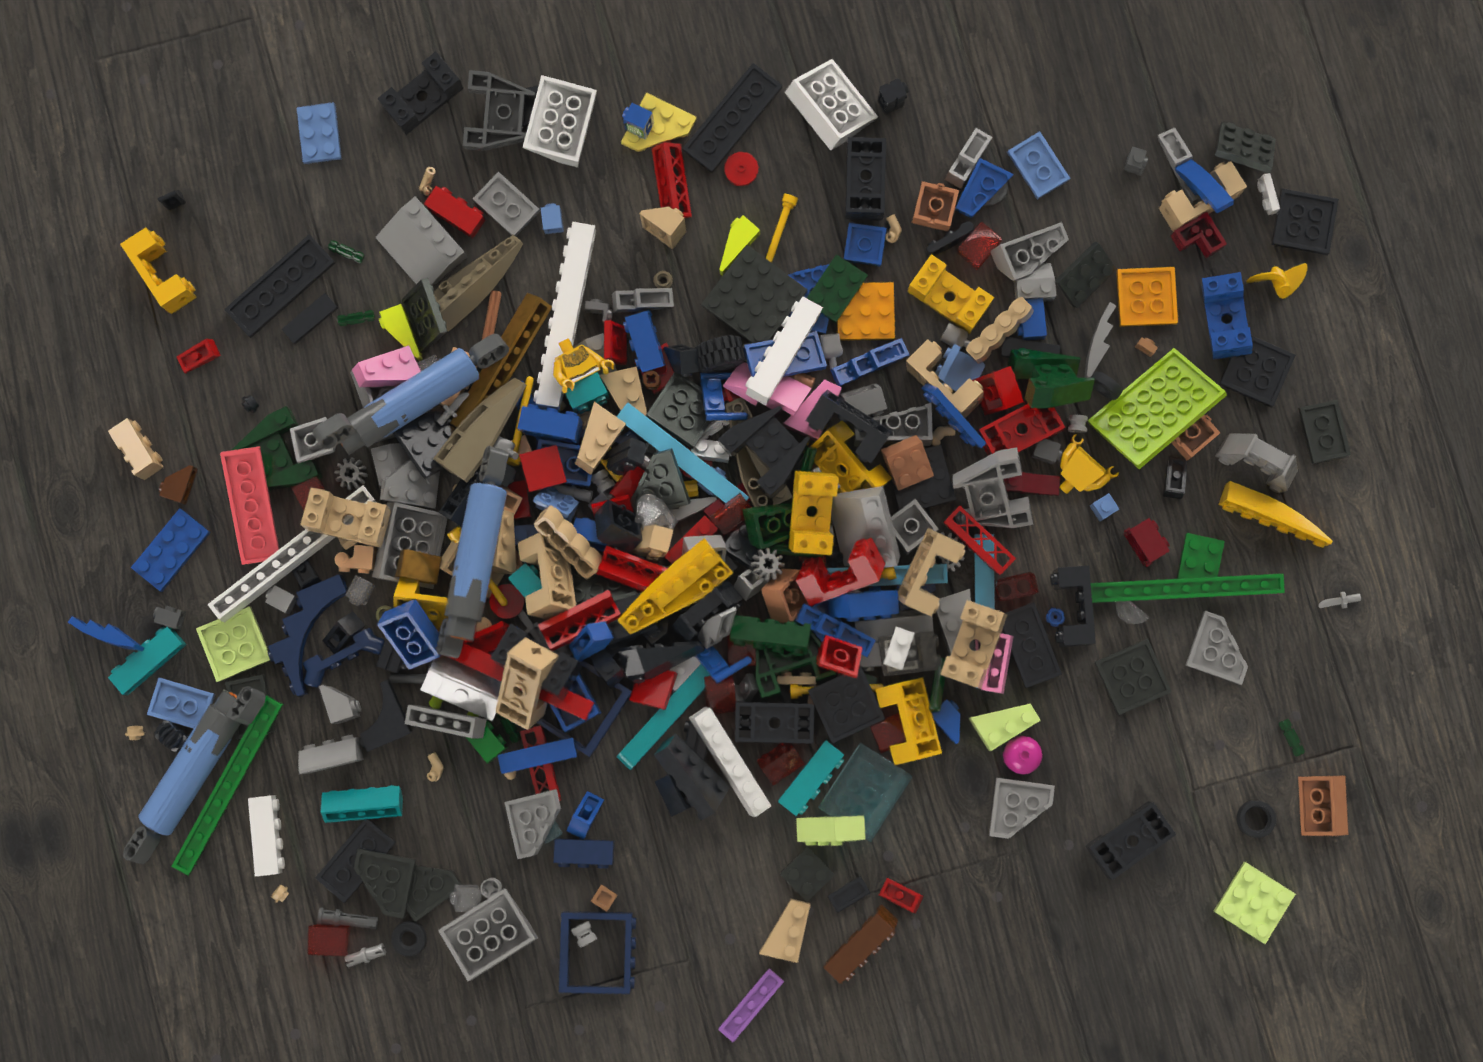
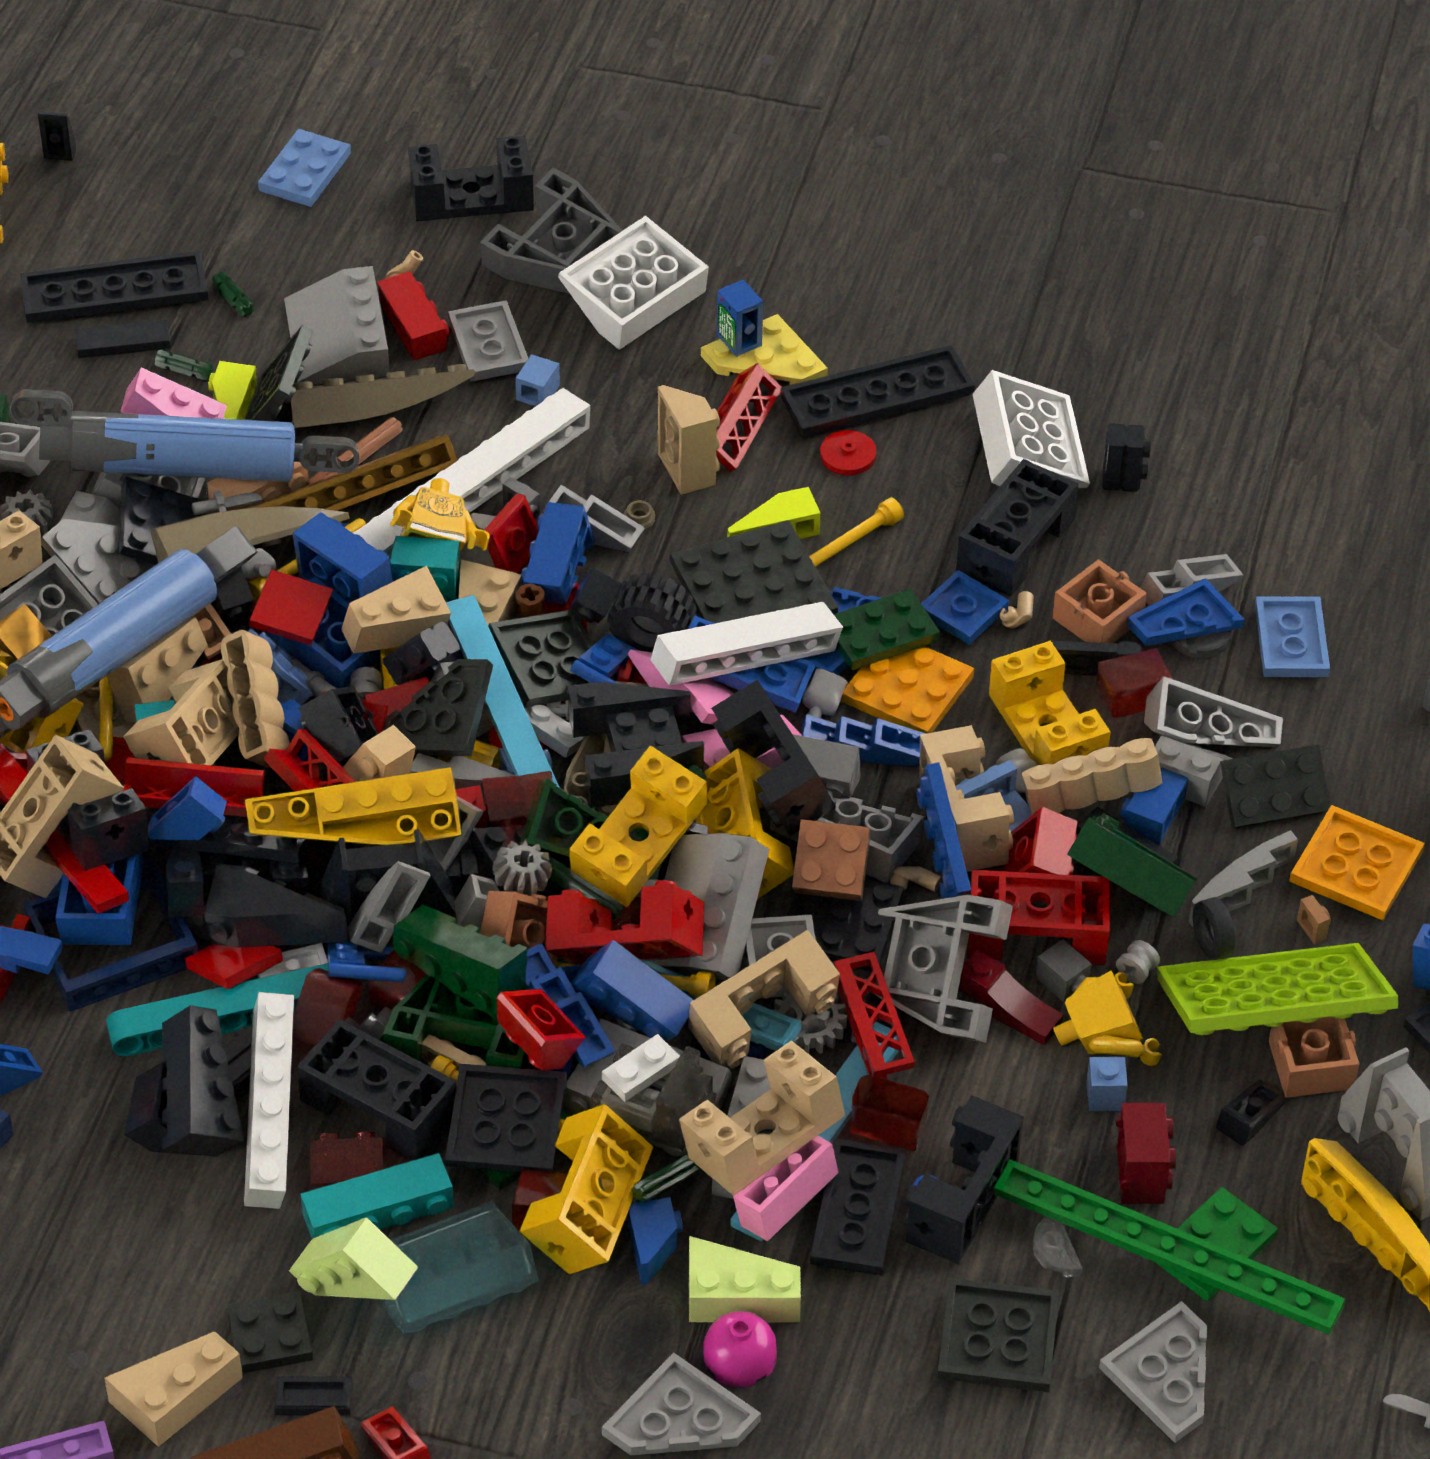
camera: 25 degrees right, 35 degrees down
clear slope [635,494,677,530] -> none

